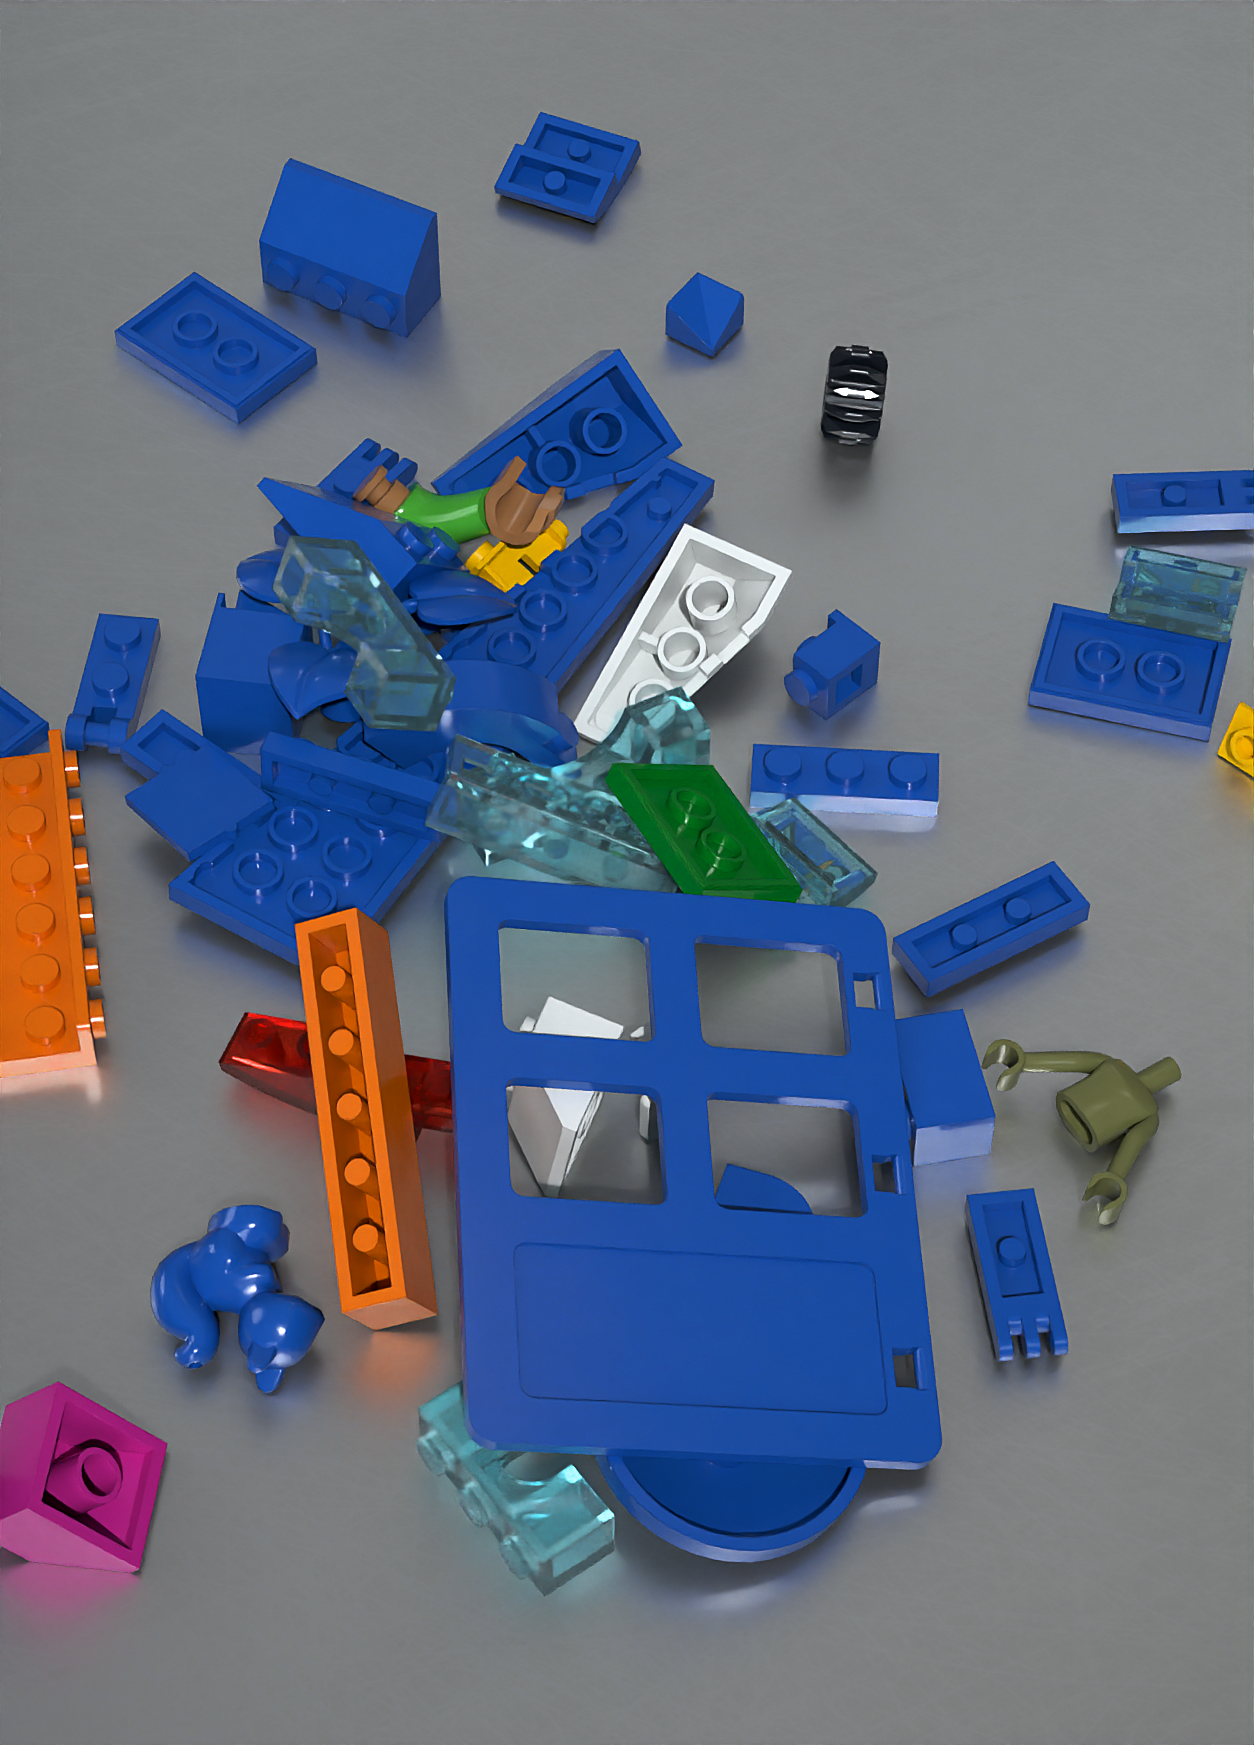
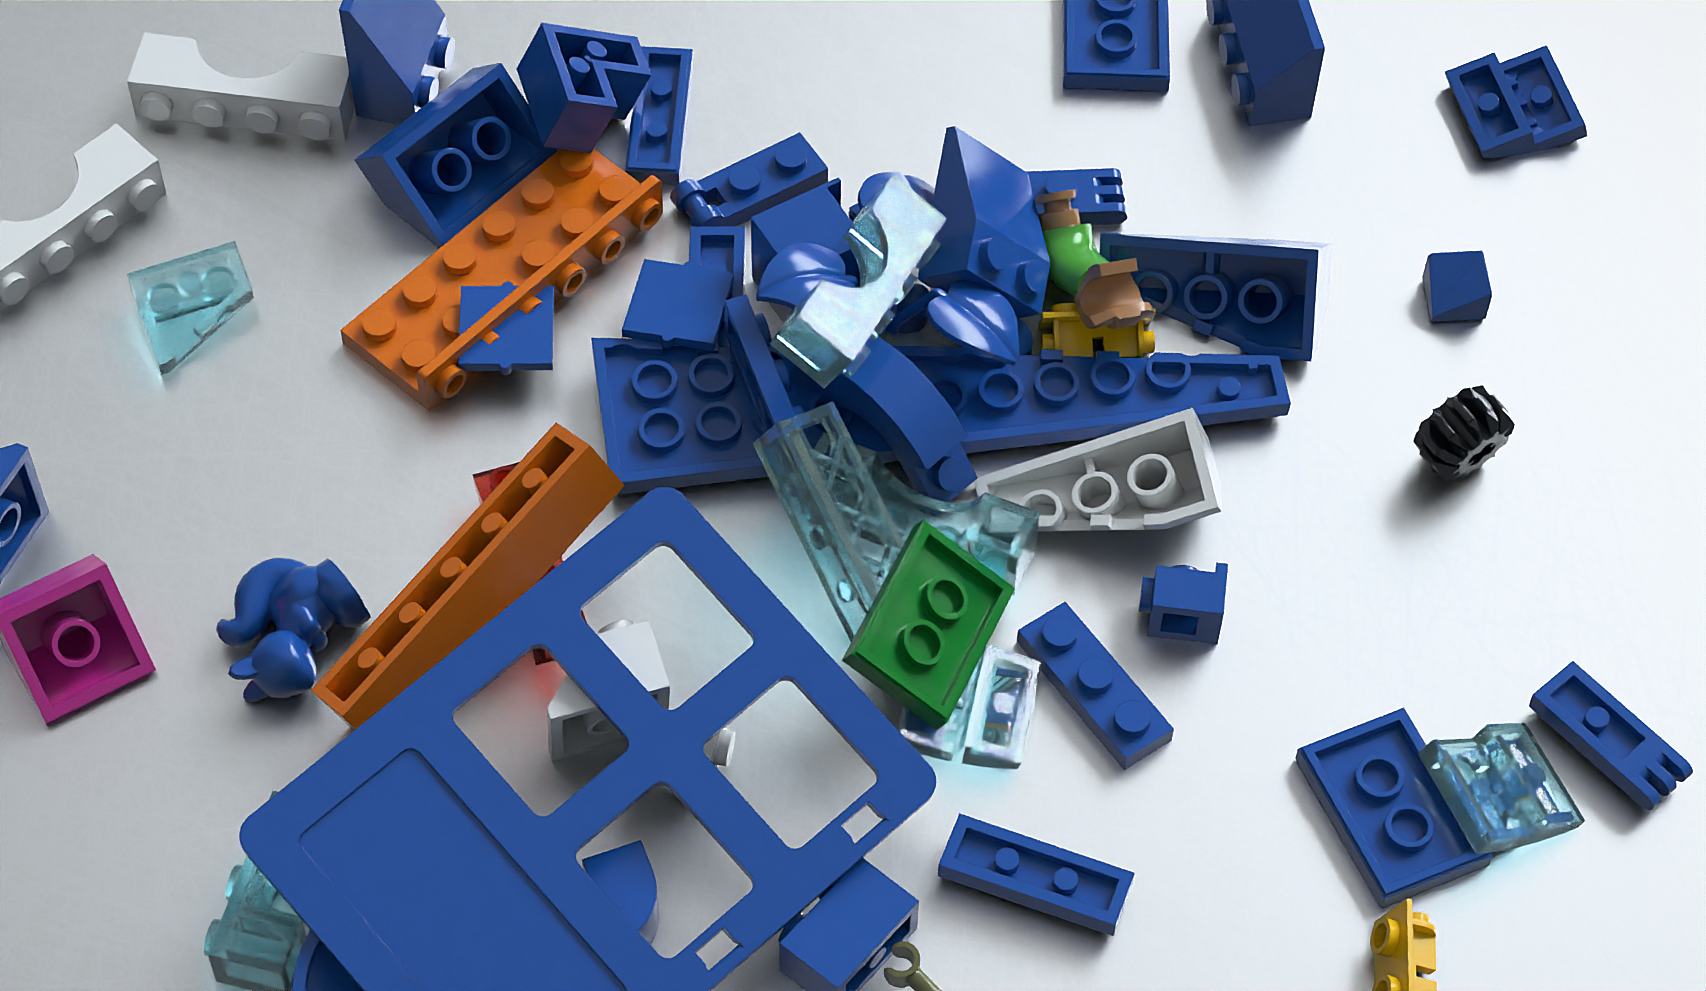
camera: 50 degrees right, 5 degrees up
none -> blue piece [458,281,554,375]

